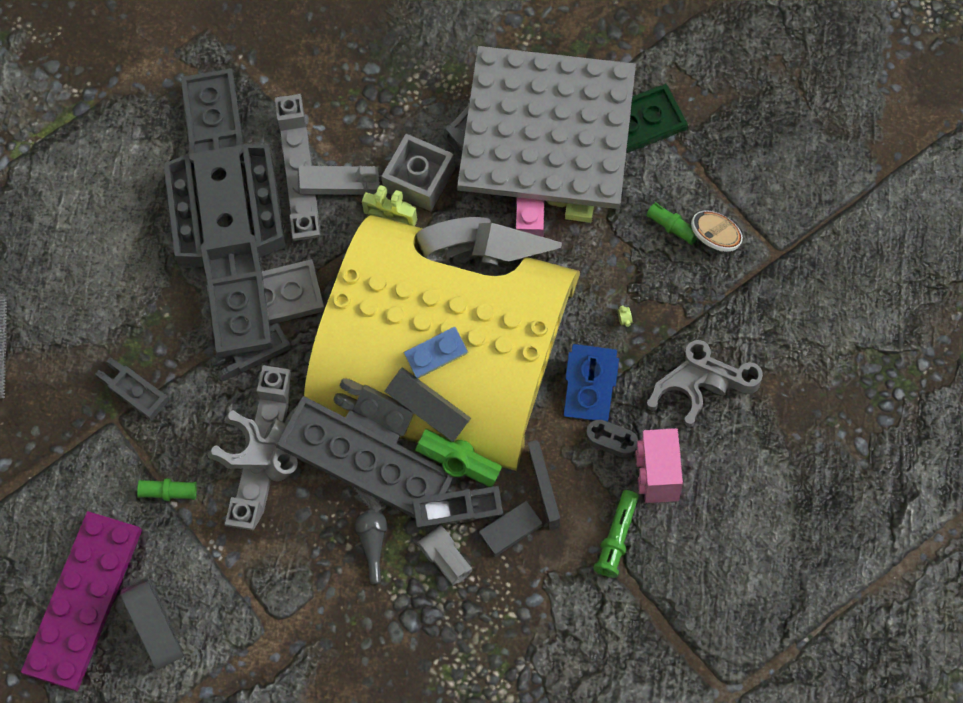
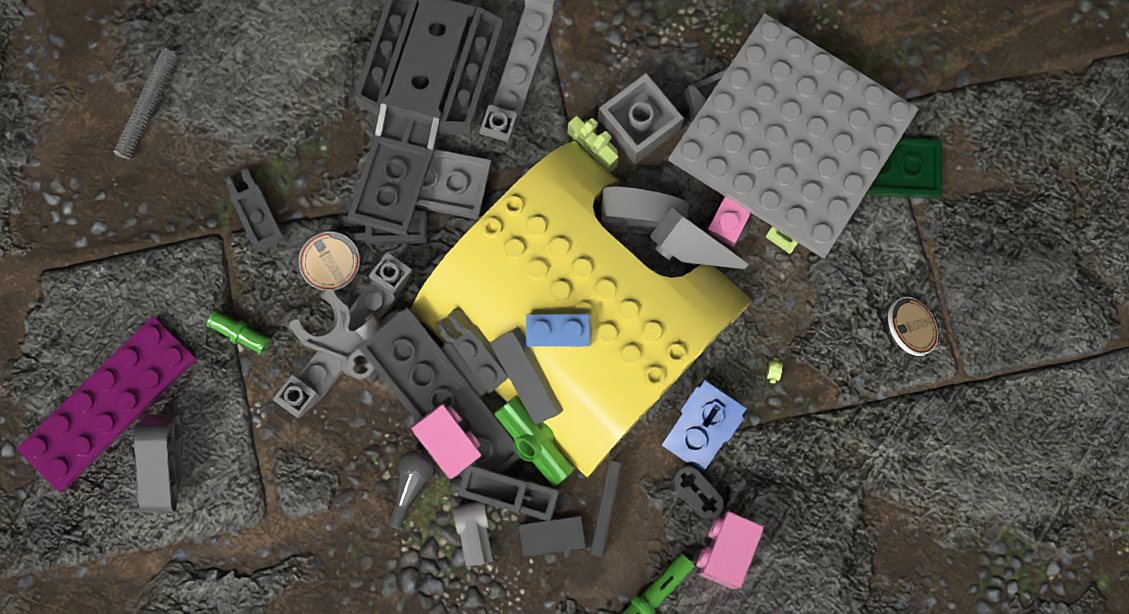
camera: 20 degrees right, 10 degrees up
light grey hinge [298,166,380,195] -> none
bright green pin [646,202,698,245] -> none
light grey piece [647,340,763,427] -> none
none -> piece [298,231,360,290]
none -> bright pink brick [410,404,481,479]

